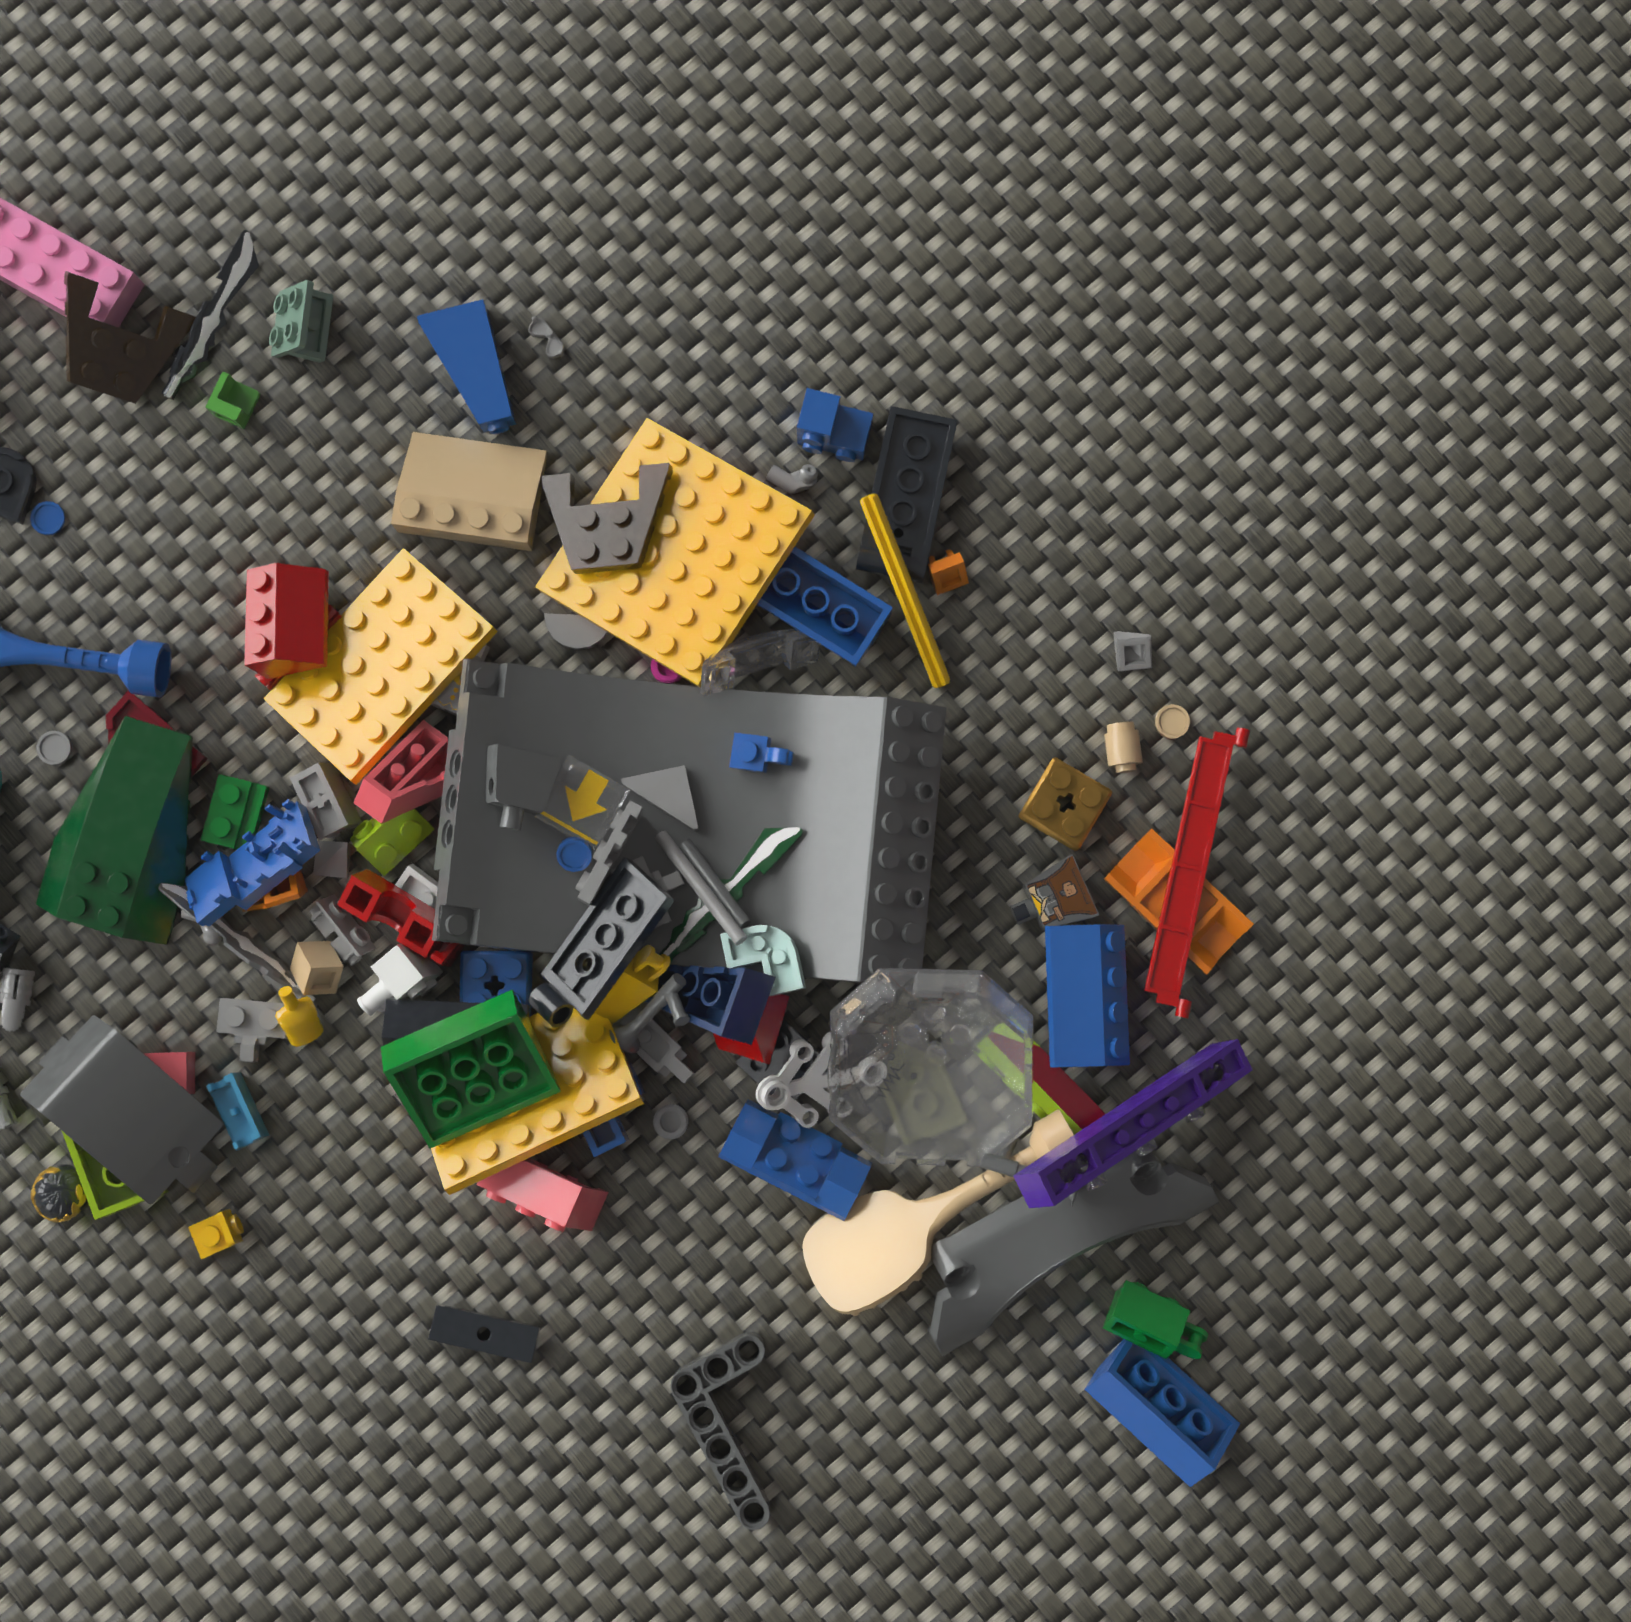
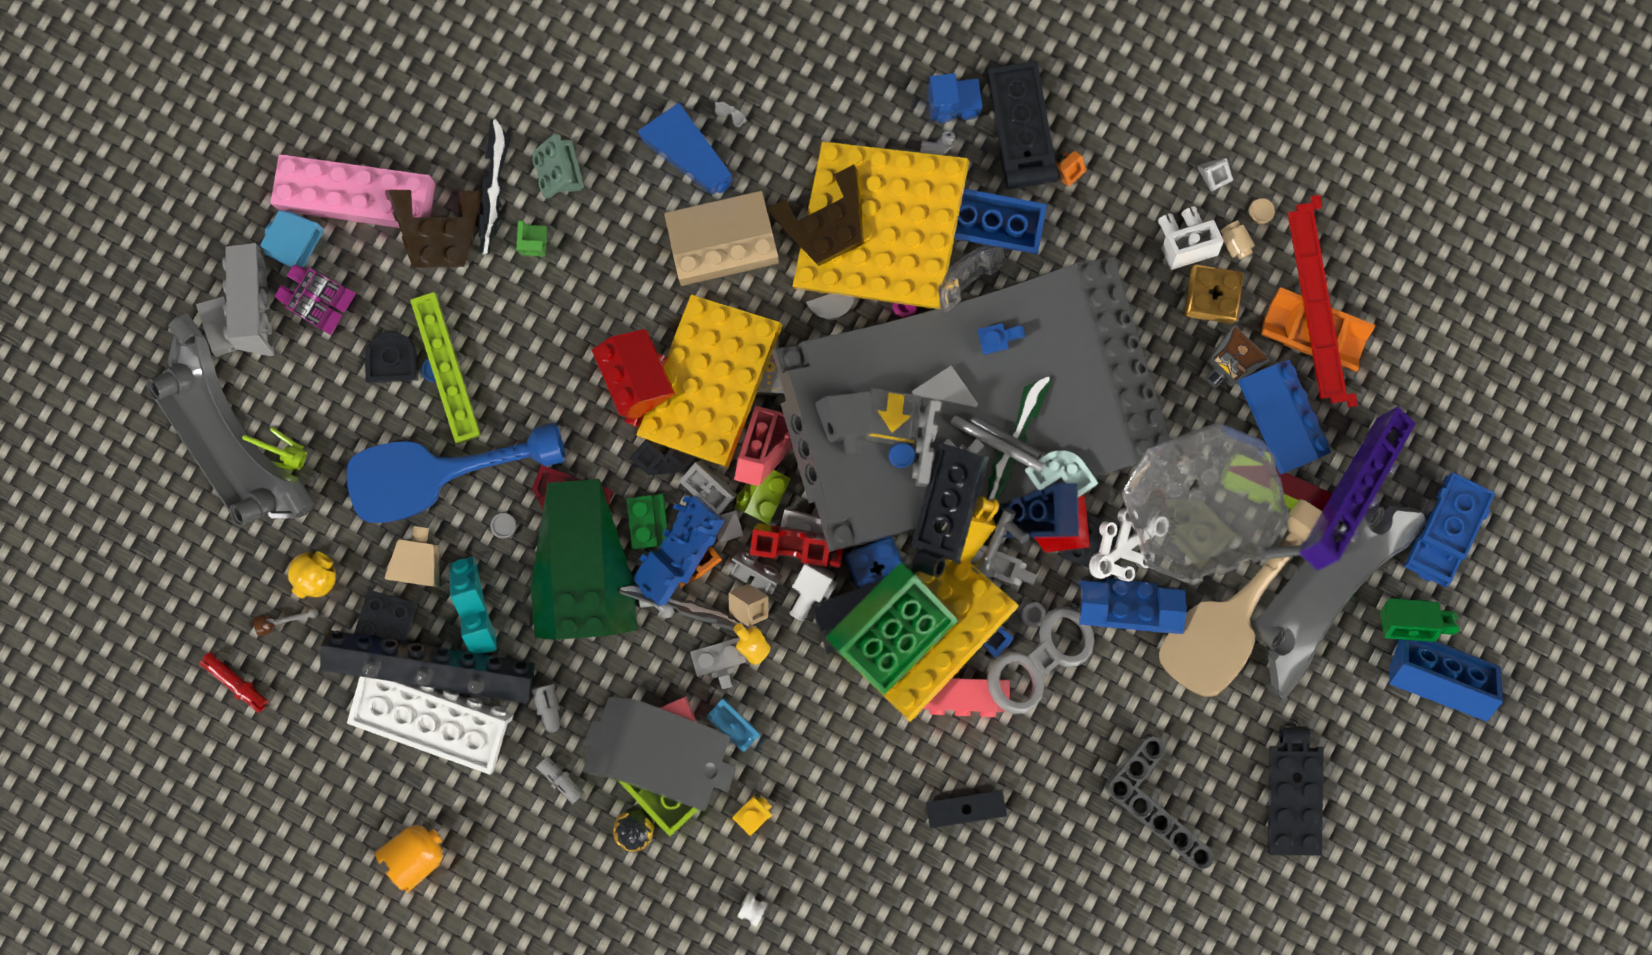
camera: 25 degrees left, 0 degrees up
yellow axle [860,493,950,688] -> none
none -> lime plate [410,292,481,444]
none -> black tile [629,439,698,476]
none -> white wheel [737,893,768,927]
none -> light grey bar [987,607,1094,714]
none -> white brick [1158,206,1224,270]
none -> black hinge [1267,726,1324,856]
none -> blue piece [1404,472,1495,587]

